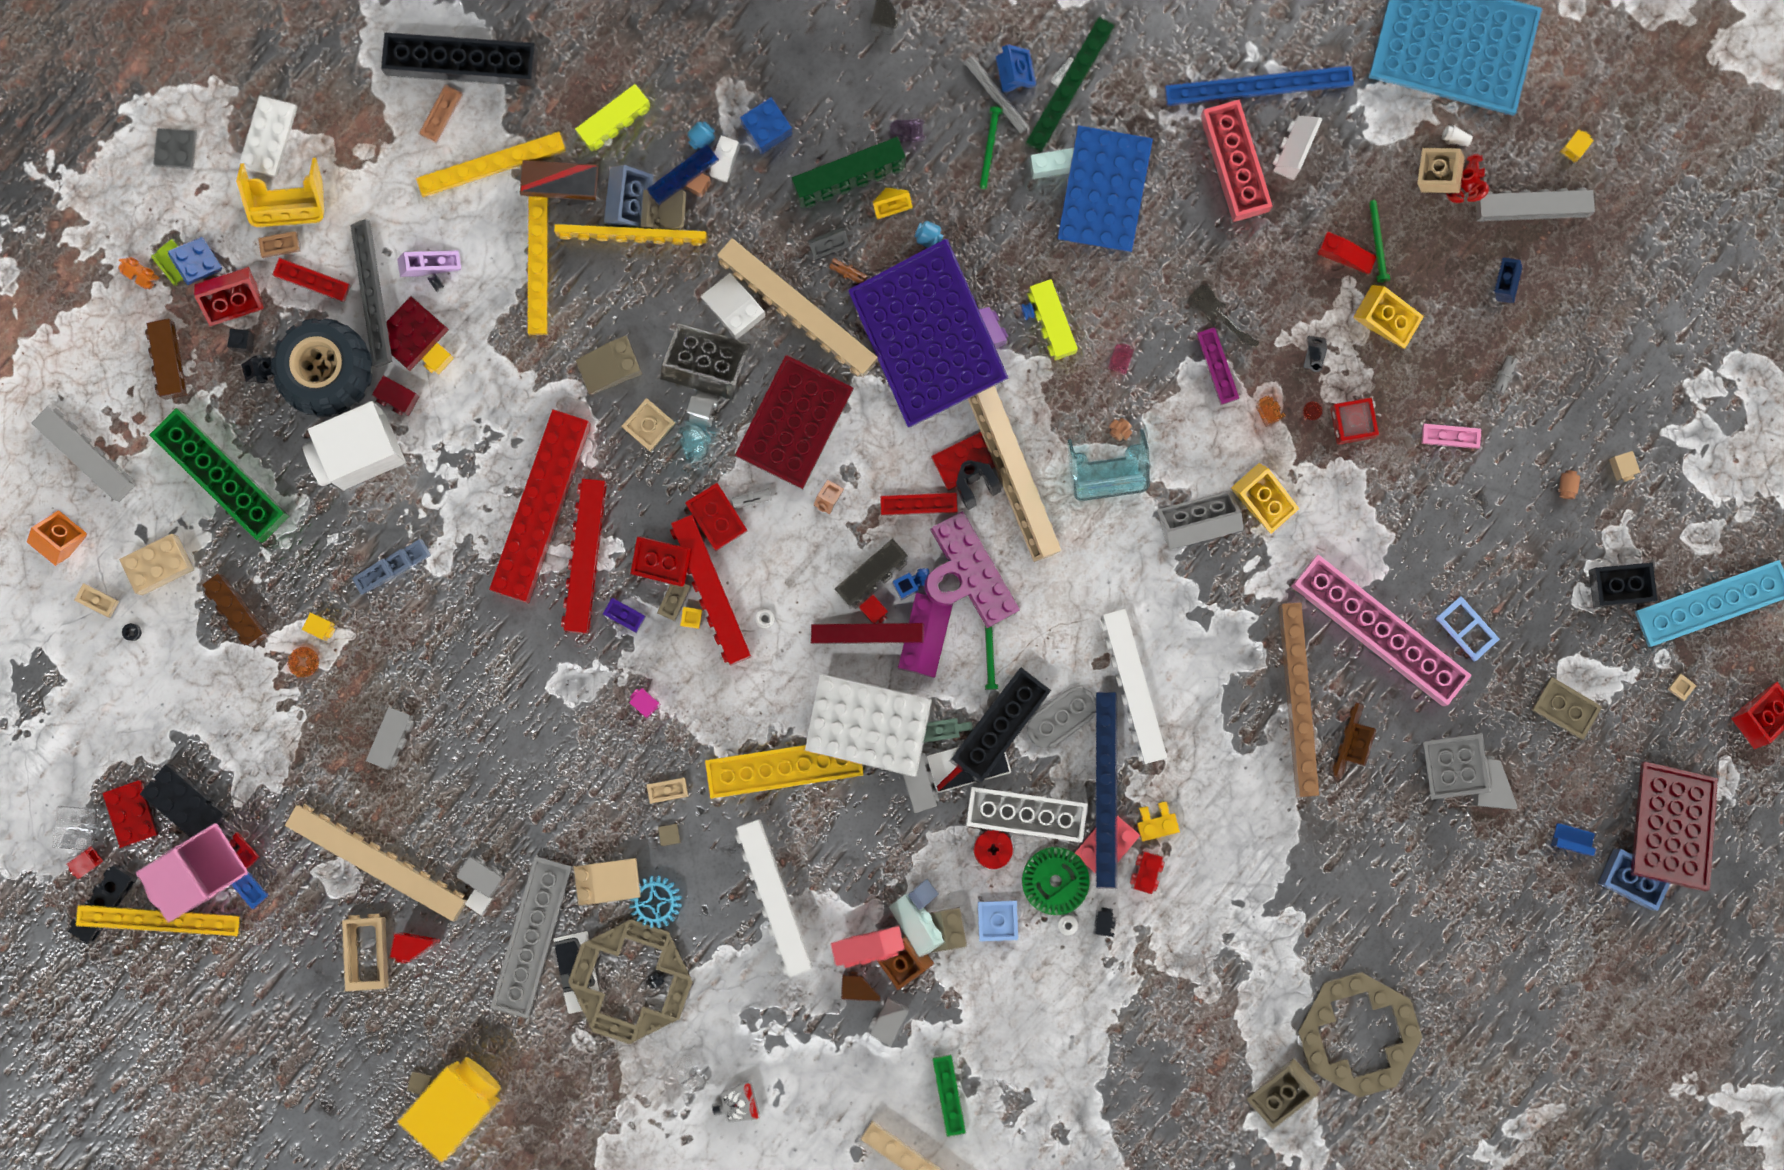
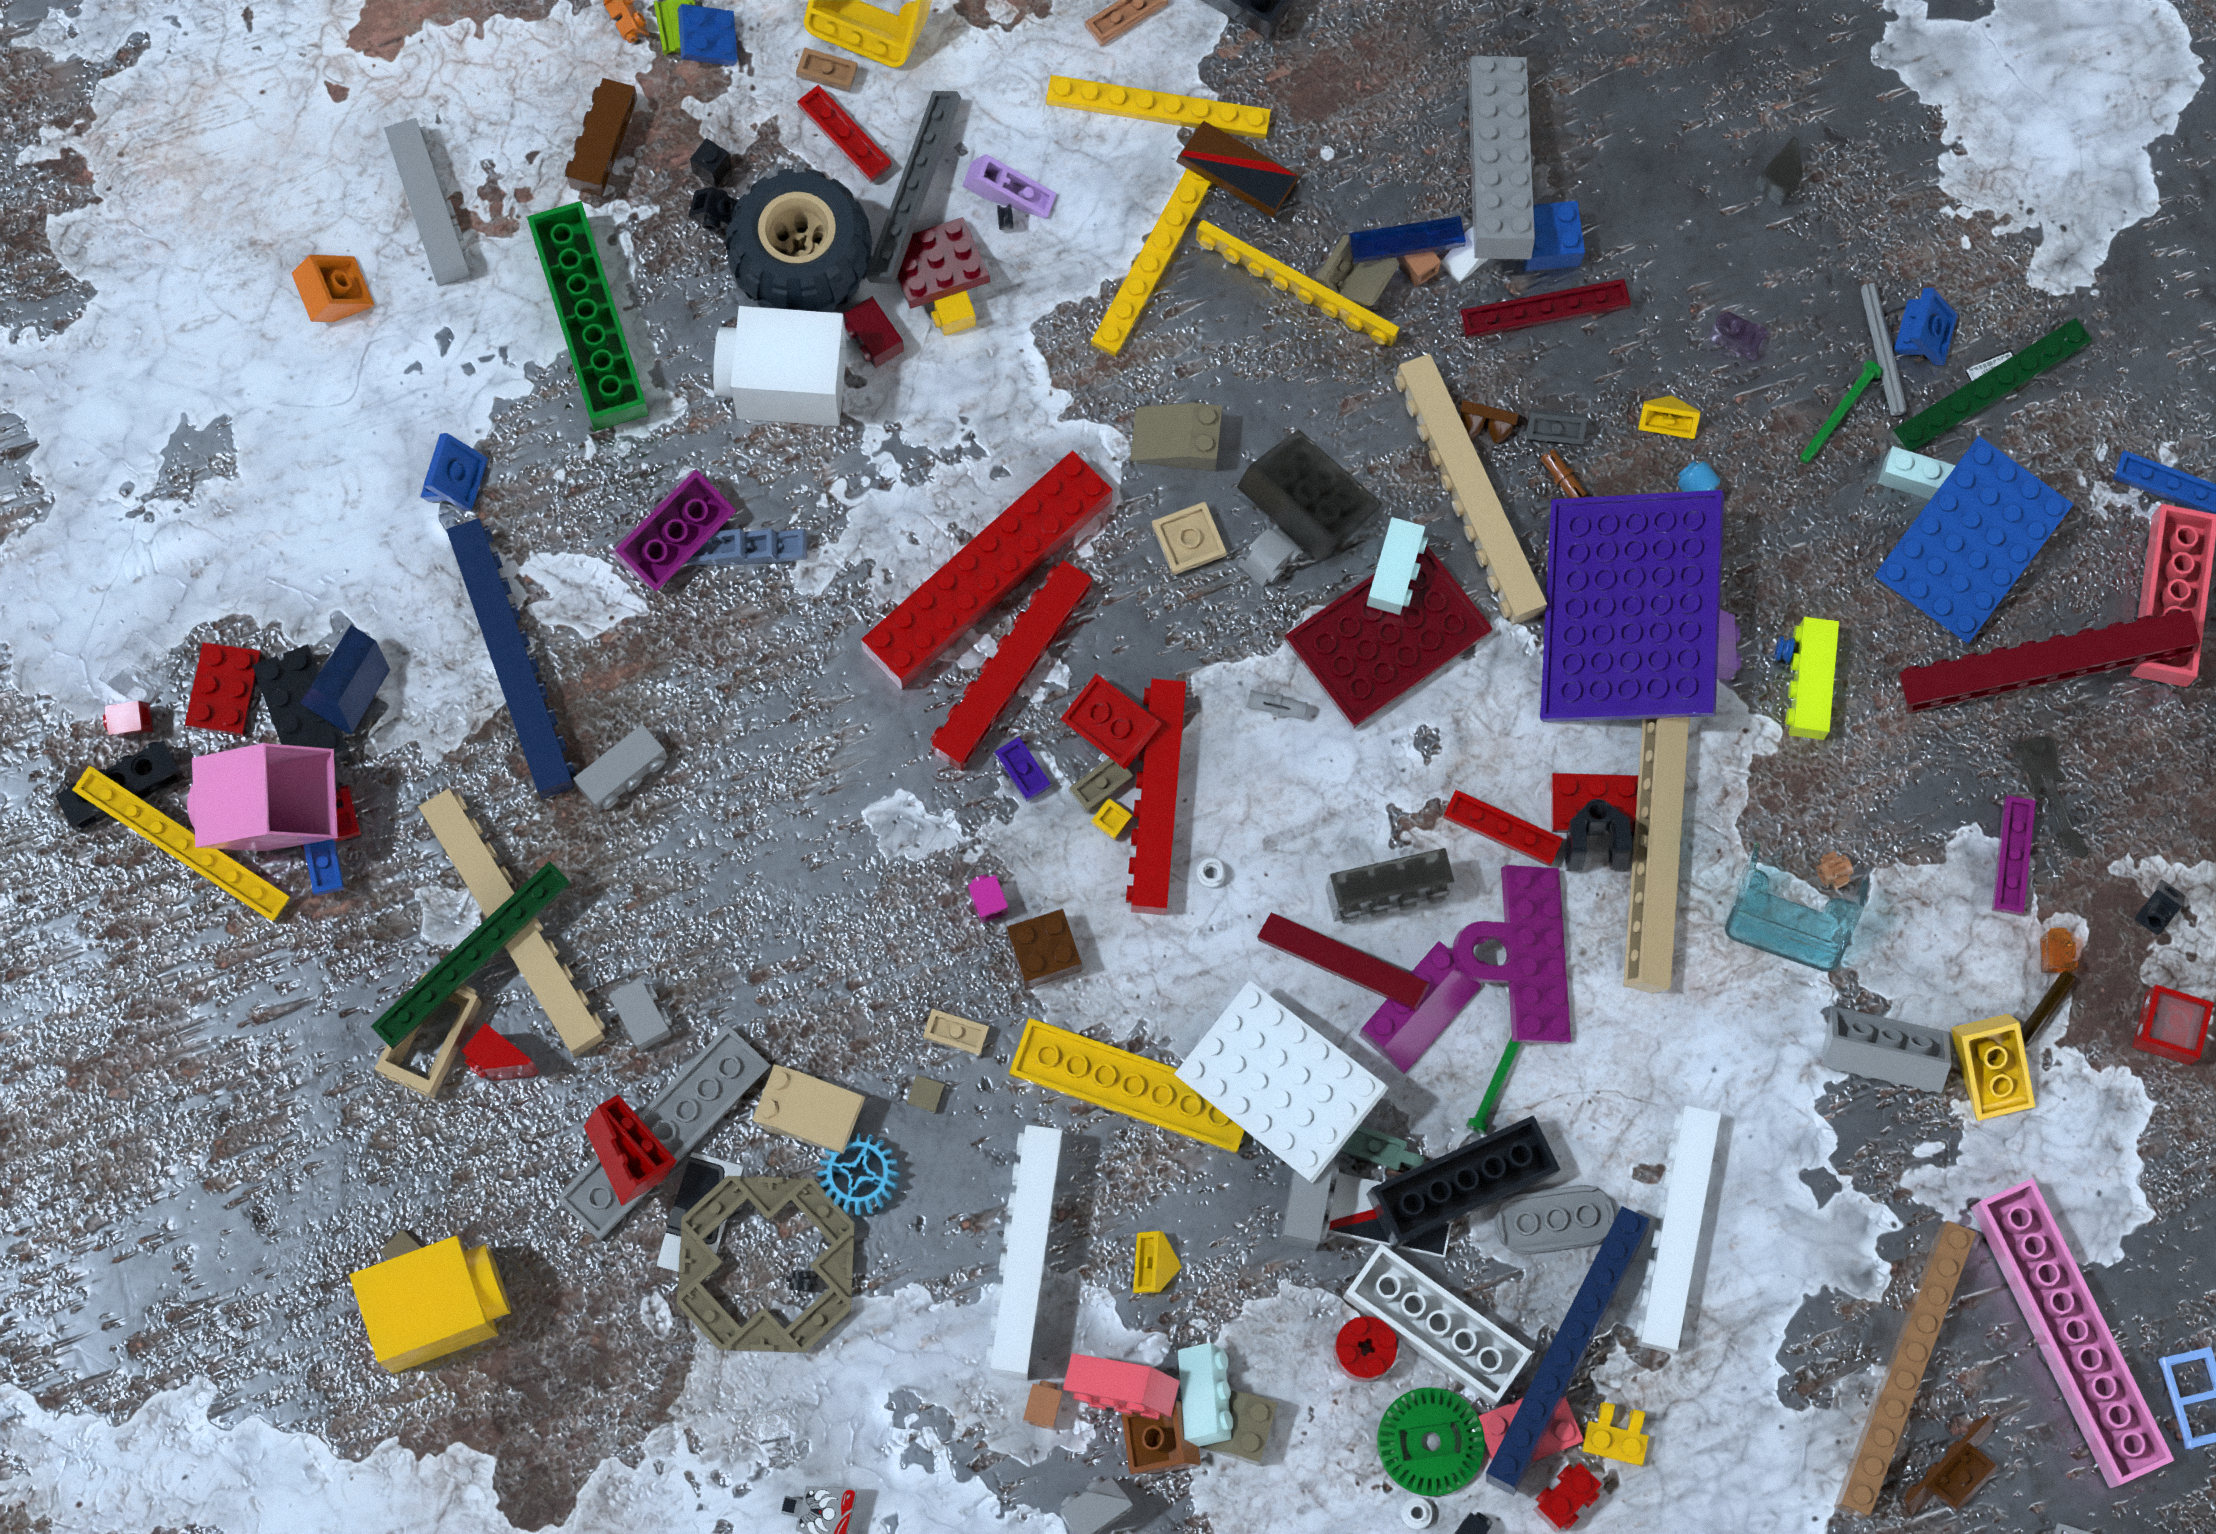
camera: 25 degrees right, 10 degrees down
tan plate [74,583,119,618] -> none
tan brick [119,533,194,596] -> none
black bush [122,623,142,641] -> none
red slope [194,267,264,326] -> none
reddish brown brick [202,573,269,647] -> none
clear orange gear [287,647,319,678] -> none
yellow brick [302,613,335,641] -> none
white tile [465,889,493,915] -> none
neon yellow brick [575,84,651,152] -> none
sand blue slope [604,165,653,228] -> none
clear light blue cylinder [678,425,712,464] -> none
red plate [685,483,748,551] -> none
dark azure head [687,121,715,150] -> none
white slope [700,273,766,340] -> none
dark green brick [791,136,906,208] -> none
nougat bracket [814,480,844,514] -> none
reddish brown slope [841,971,880,1001] -> none
red brick [859,595,888,624] -> none
blue brick [892,568,929,600] -> none
sand blue tile [908,879,939,910] -> none
light blue plate [978,901,1018,941] -> none
clear pink bracket [1108,343,1134,375] -> none
clear red plate [1303,402,1322,421] -> none
none -> dark blue slope [300,625,390,735]
none -> dark green plate [370,861,571,1050]
none -> blue bracket [420,433,488,511]
none -> dark blue brick [446,518,577,800]
none -> red wedge [583,1094,677,1206]
none -> magenta slope [609,469,737,592]
none -> reddish brown brick [1006,908,1082,990]
none -> nougat brick [1023,1380,1063,1431]
none -> yellow slope [1133,1231,1182,1294]
none -> light aqua brick [1367,517,1428,615]
none -> dark red tile [1459,279,1631,339]
none -> reddish brown tile [1460,400,1519,444]
none -> light grey brick [1468,56,1535,259]
none -> dark red brick [1898,609,2200,714]
none -> dark brown axle [2021,971,2076,1047]

